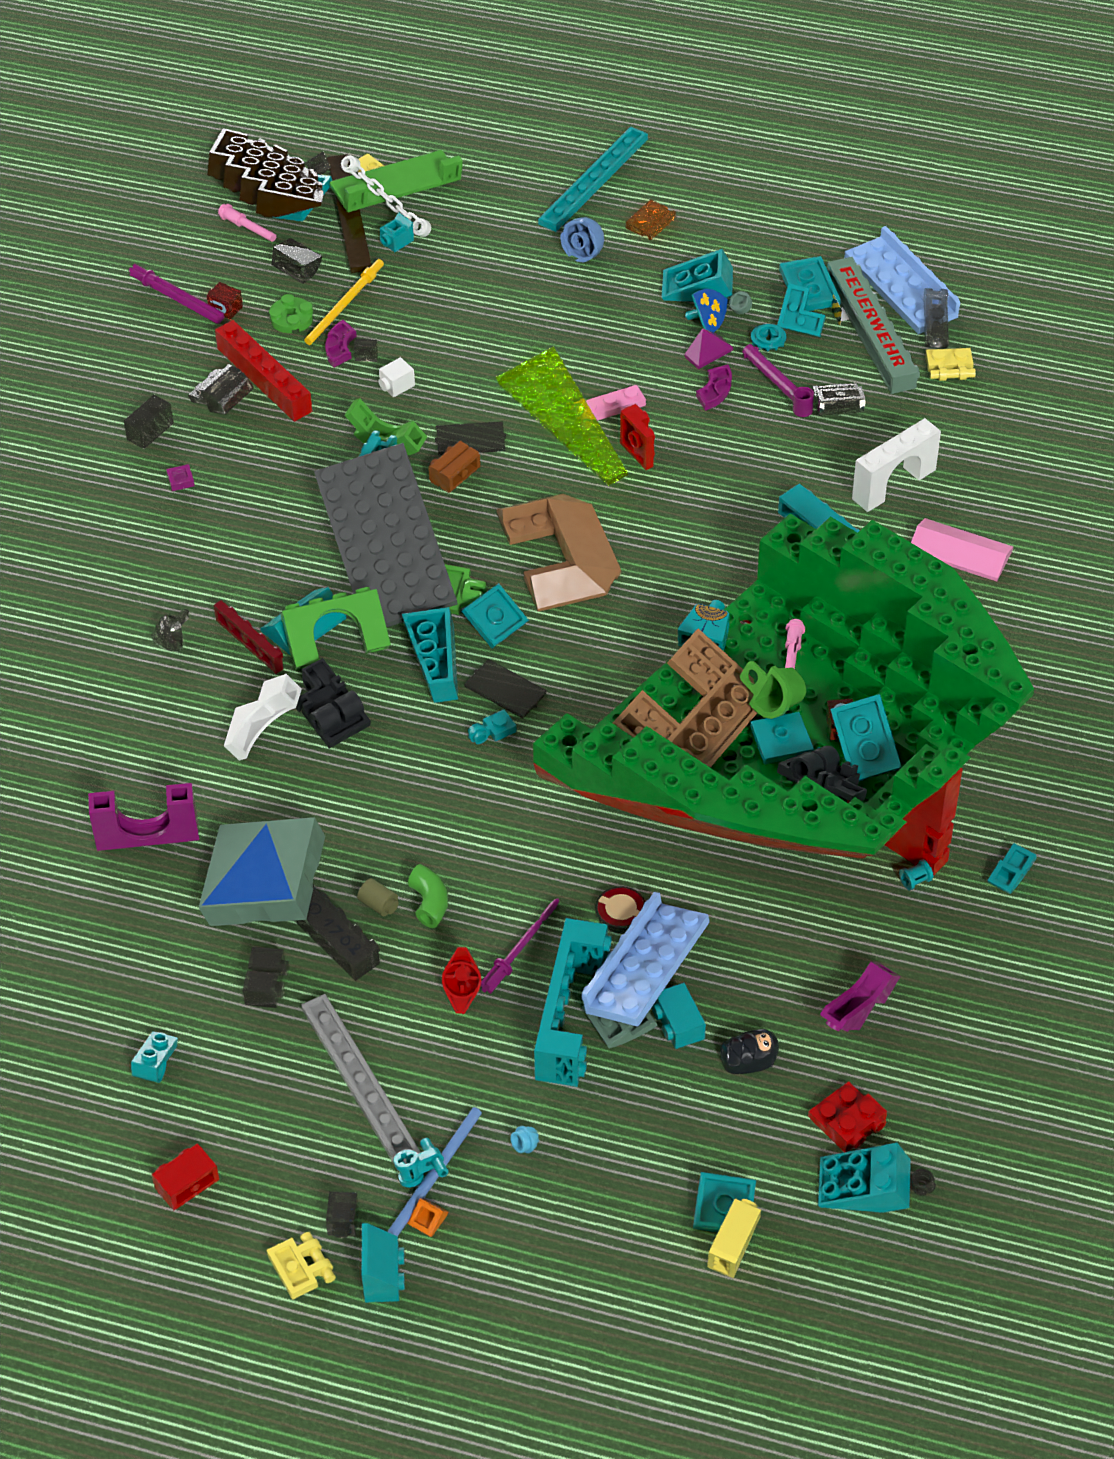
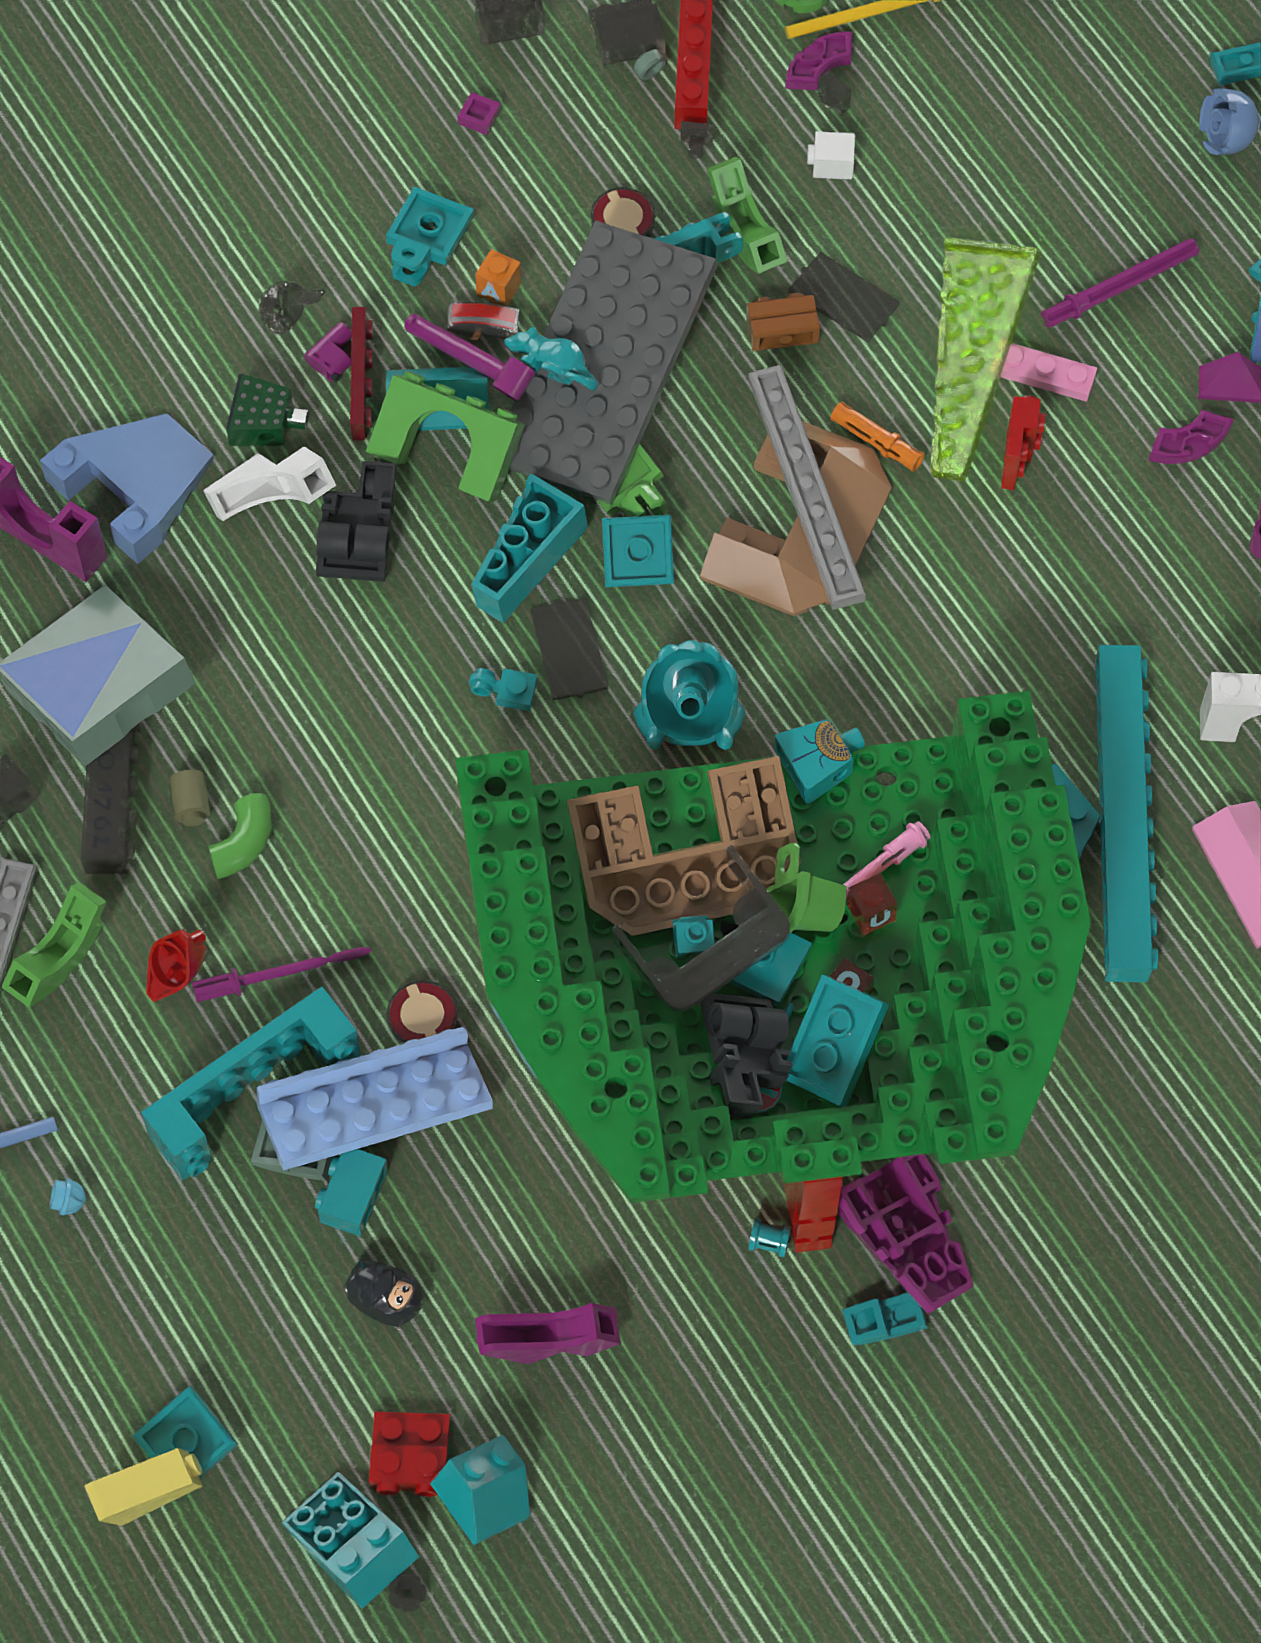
camera: 40 degrees right, 15 degrees up
none -> bright green arch [2,882,106,1007]
none -> medium blue wedge [40,414,214,564]
none -> dark green torso [226,374,309,446]
none -> magenta piece [304,322,352,383]
none -> teal plate [386,186,474,286]
none -> magenta piece [404,313,536,402]
none -> teal slope [430,1435,530,1545]
none -> slope [446,301,519,341]
none -> orange brick [475,249,521,308]
none -> teal animal [504,326,598,391]
none -> tile [590,187,656,237]
none -> clear smoke windscreen [612,845,790,1012]
none -> sand green tile [633,49,666,80]
none -> teal piece [633,640,746,750]
none -> teal window [672,915,715,960]
none -> clear smoke tile [680,121,715,159]
none -> light grey tile [748,365,866,610]
none -> orange pin [830,401,925,472]
none -> magenta wedge [837,1154,974,1313]
none -> clear red brick [847,873,897,935]
none -> magenta axle [1041,239,1199,328]

